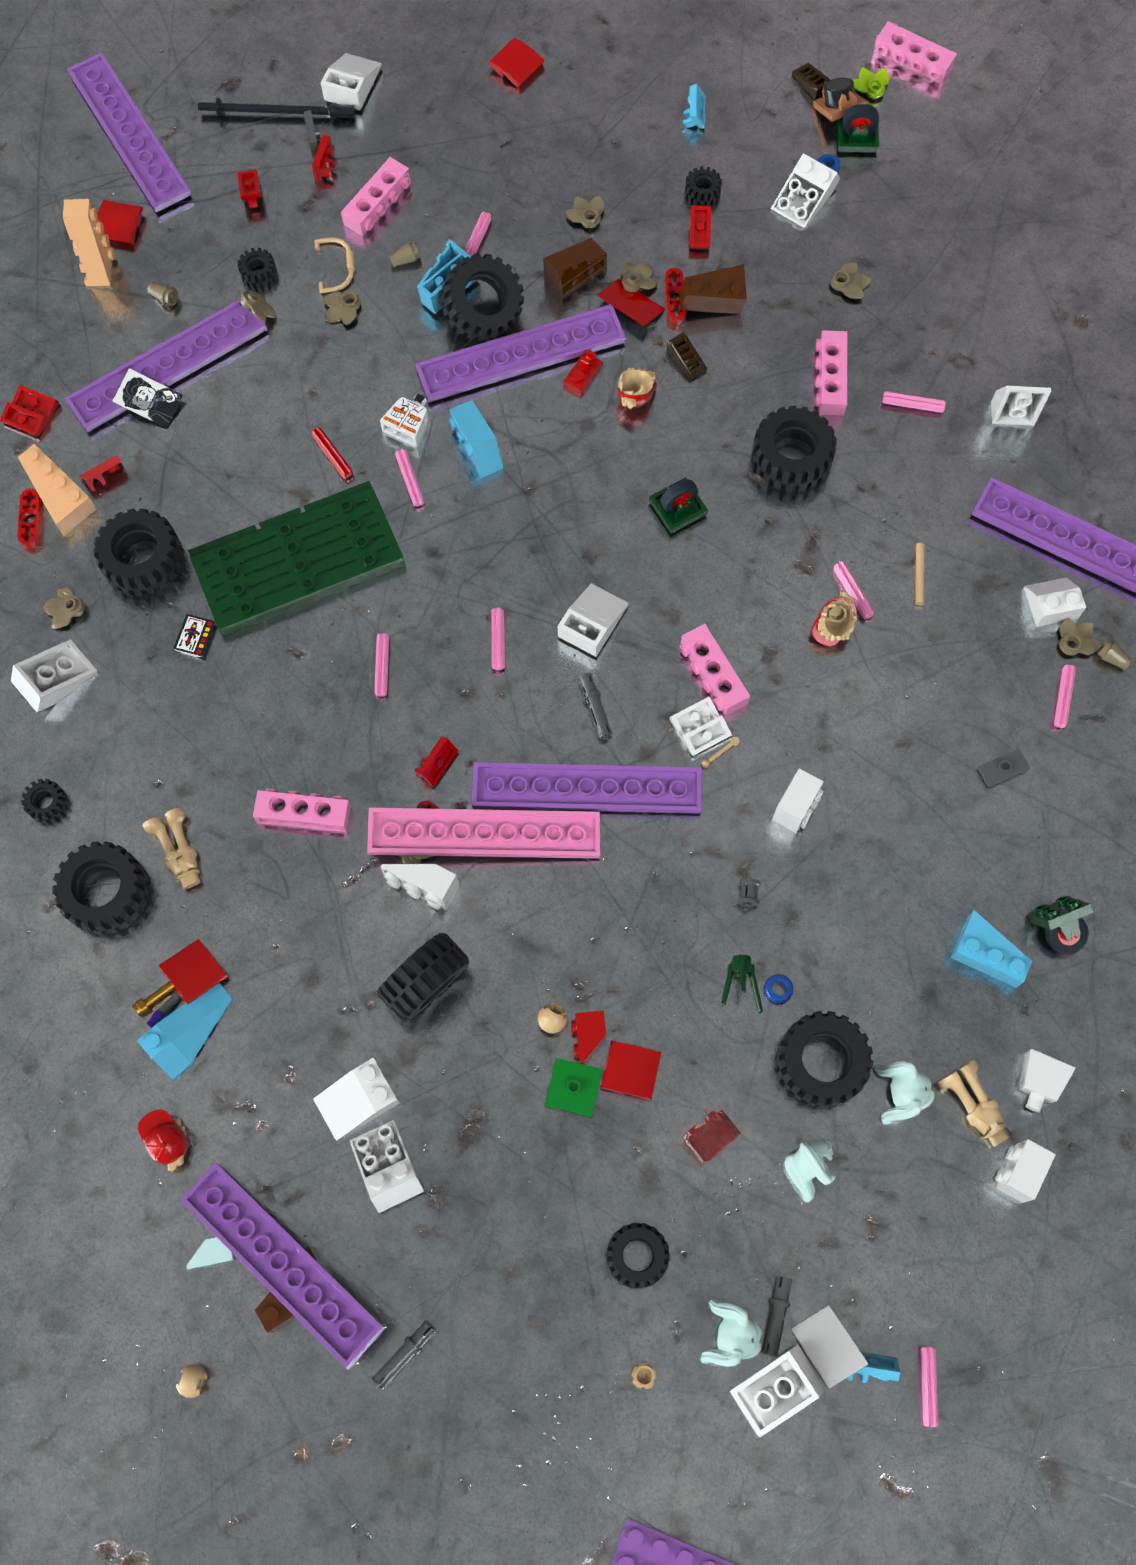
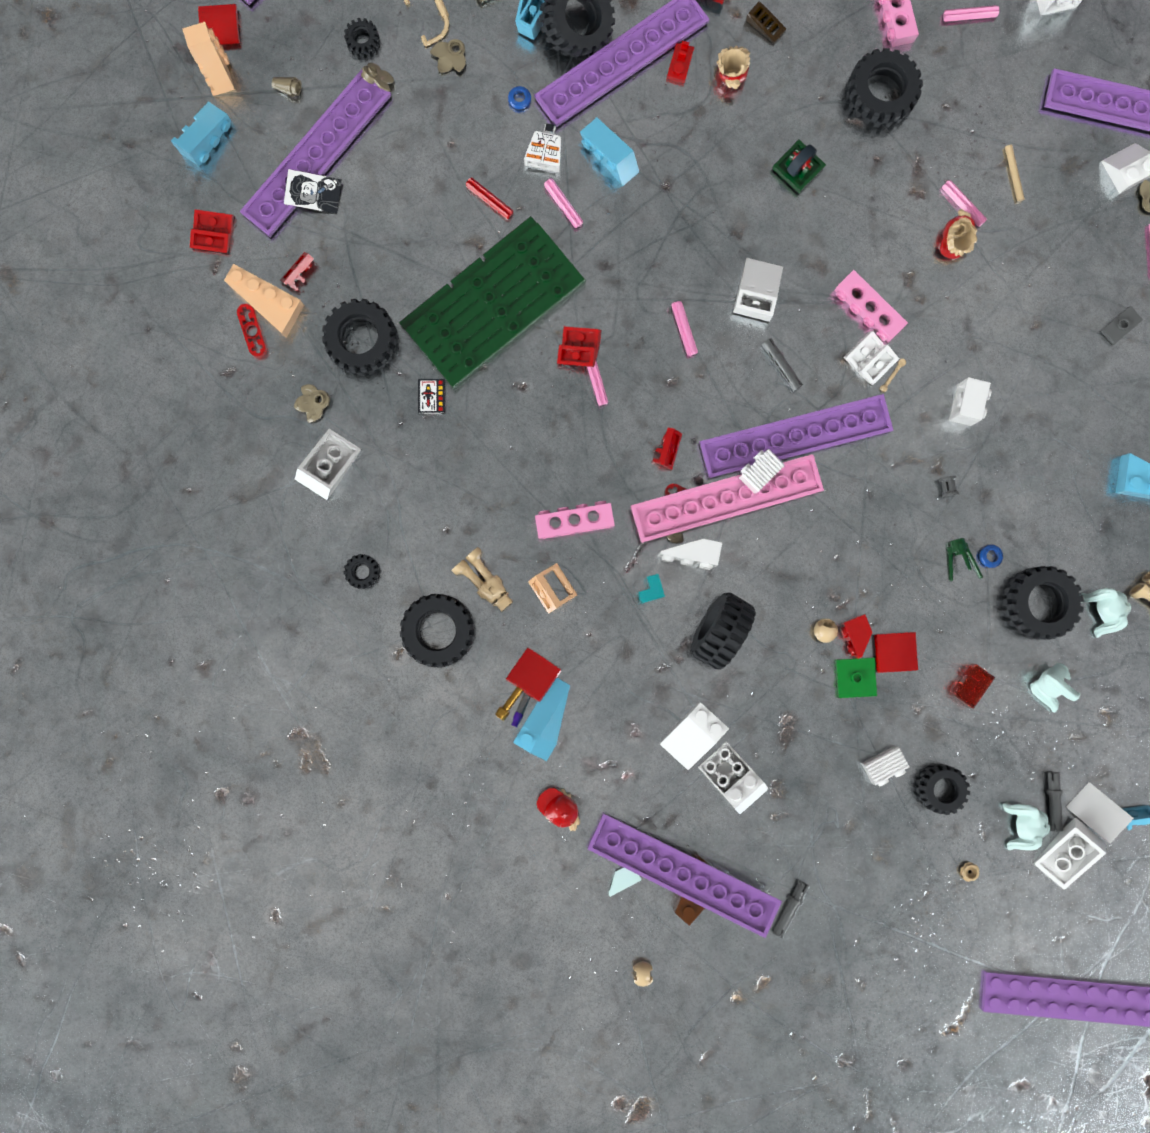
camera: 25 degrees left, 15 degrees up
none -> medium azure wedge [171,101,231,167]
none -> blue piece [508,86,531,110]
none -> light nougat tile [528,563,577,614]
none -> red slope [557,326,602,367]
none -> teal piece [637,574,665,604]
none -> white brick [739,449,785,494]
none -> white brick [861,746,909,786]

